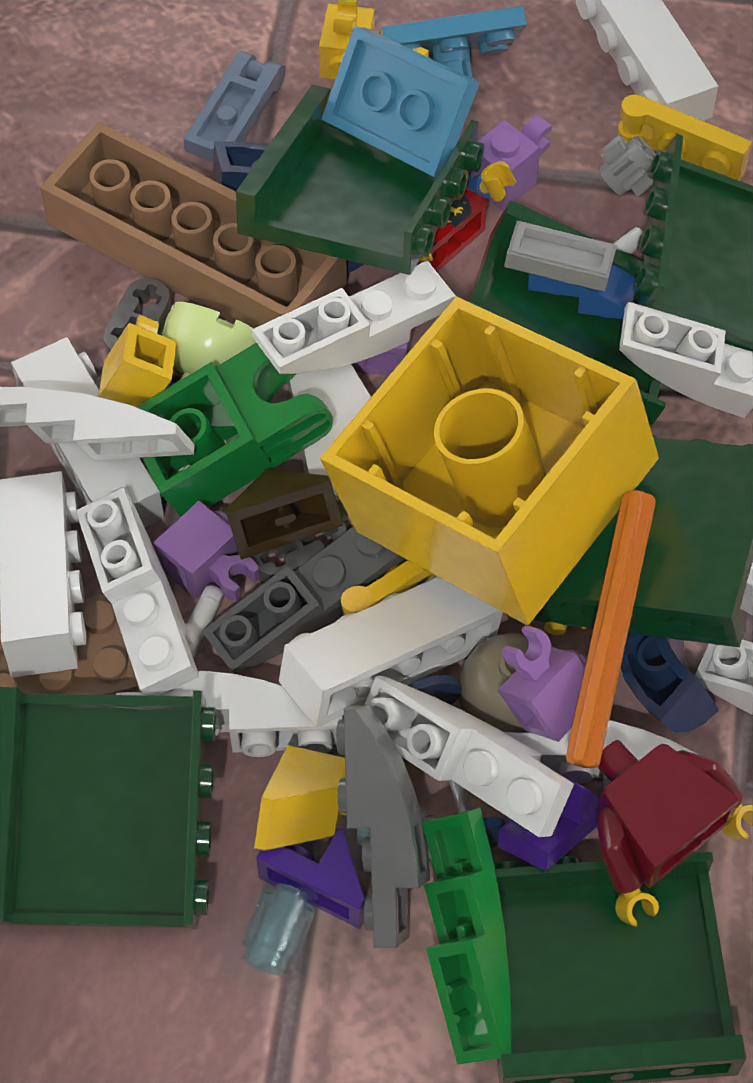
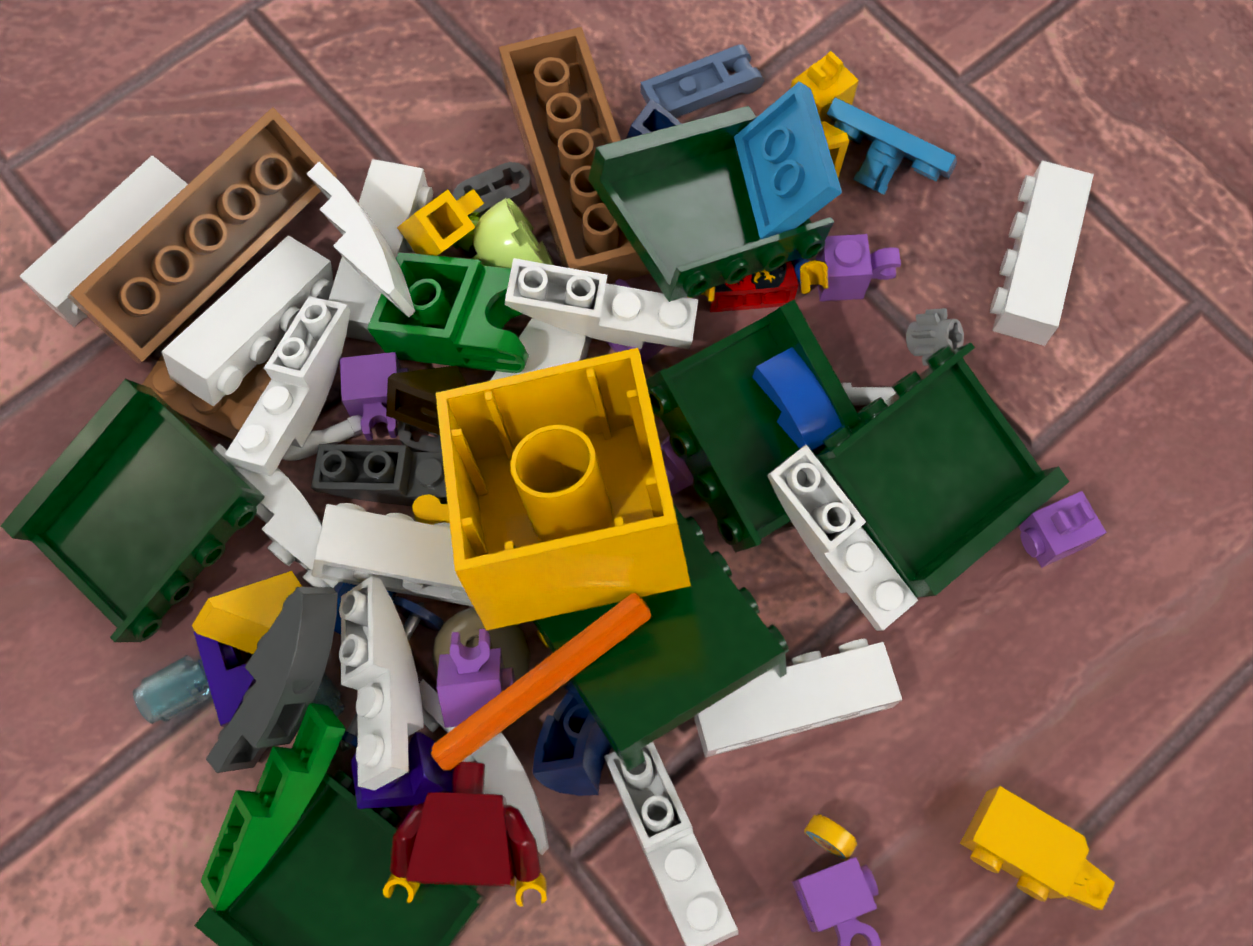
camera: 40 degrees right, 10 degrees up
light grey tile [504,221,617,292] -> none
yellow plate [617,95,752,181] -> none

